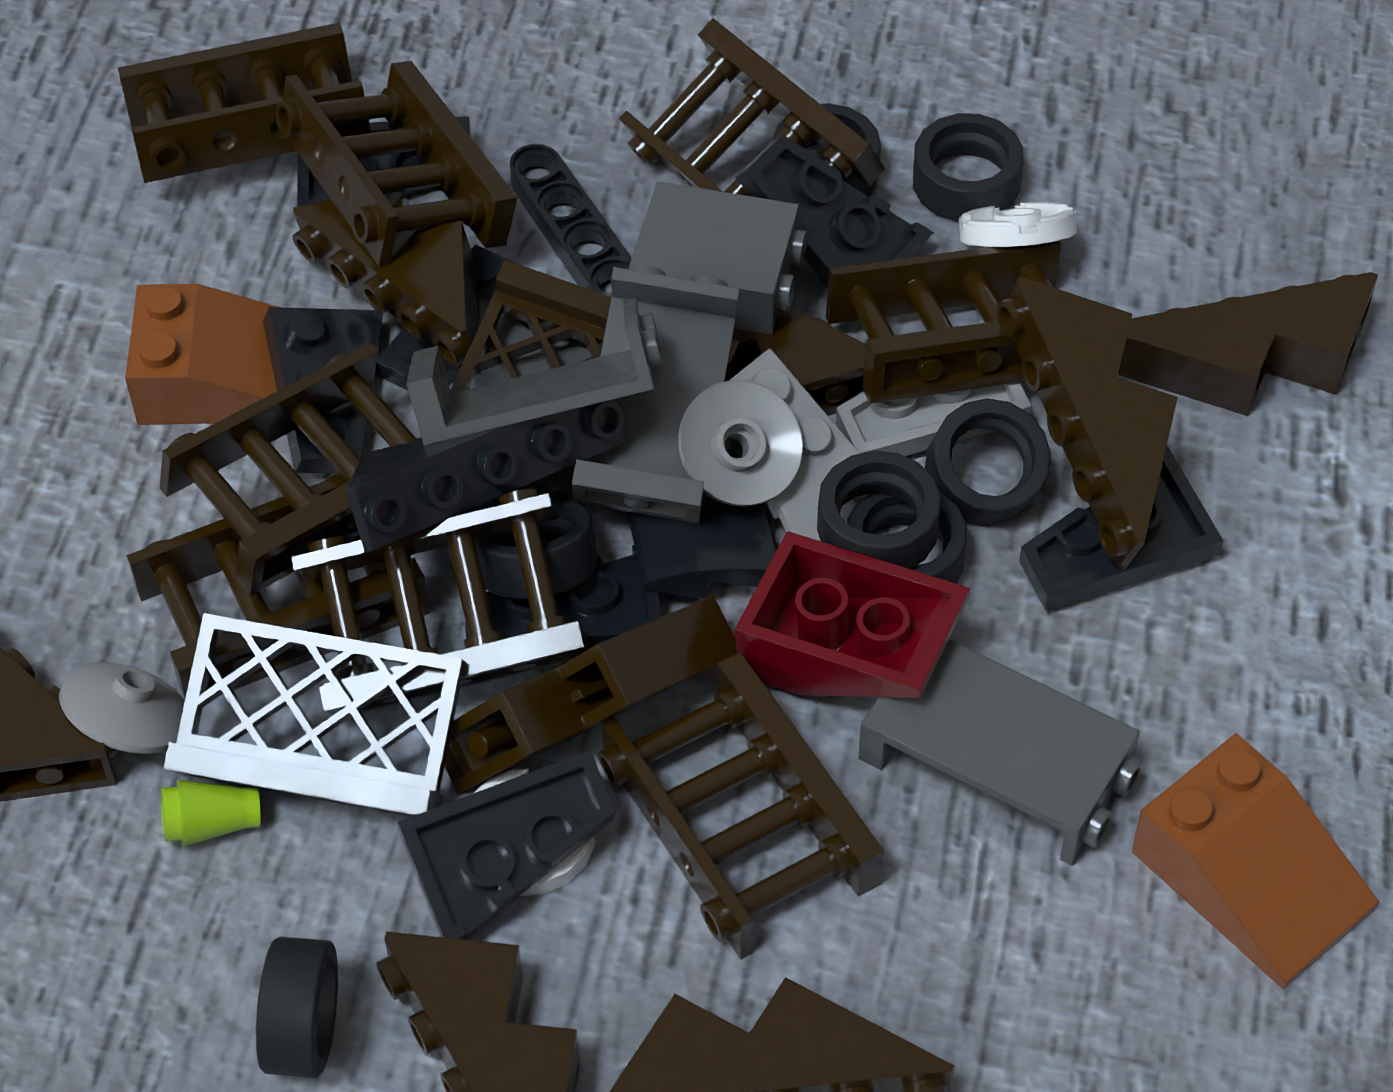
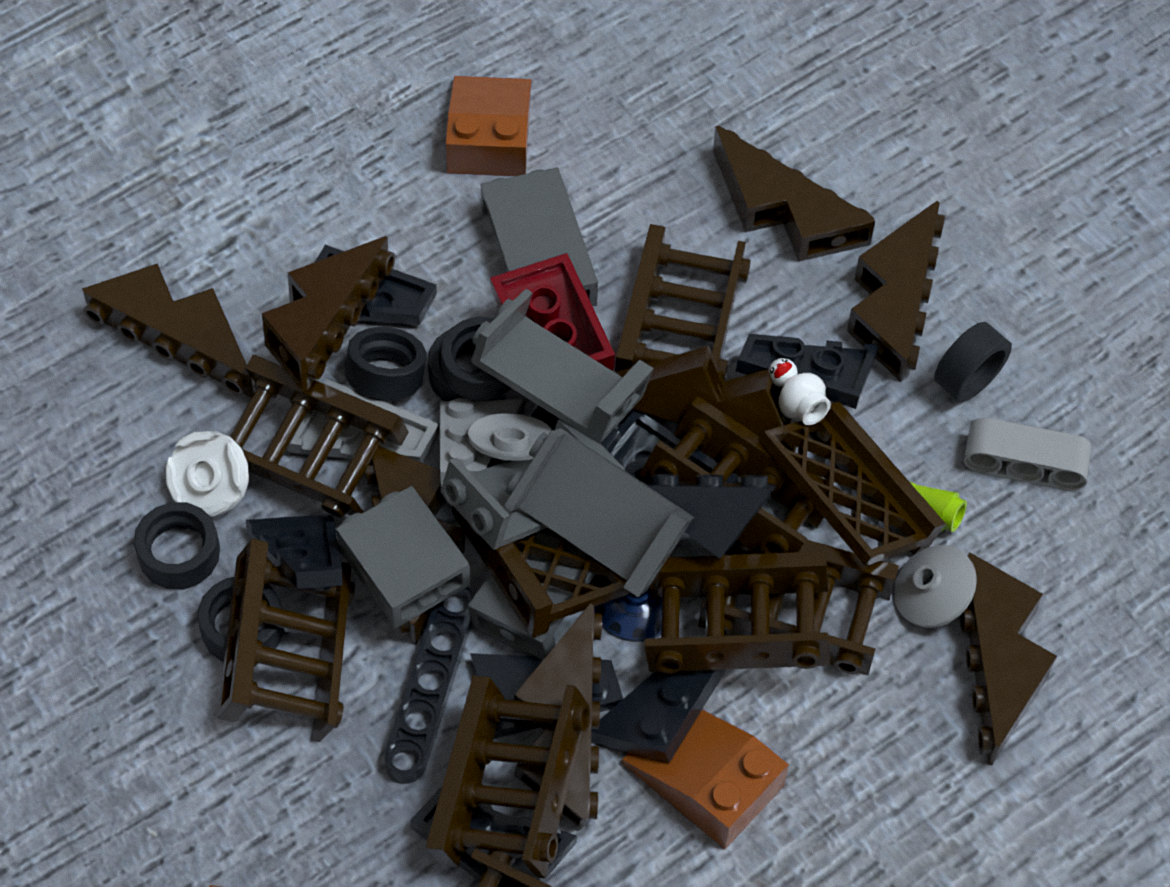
camera: 140 degrees left, 5 degrees up
none -> dark grey panel [471,289,654,444]
none -> white animal [768,358,831,425]
none -> light grey beam [964,418,1092,491]

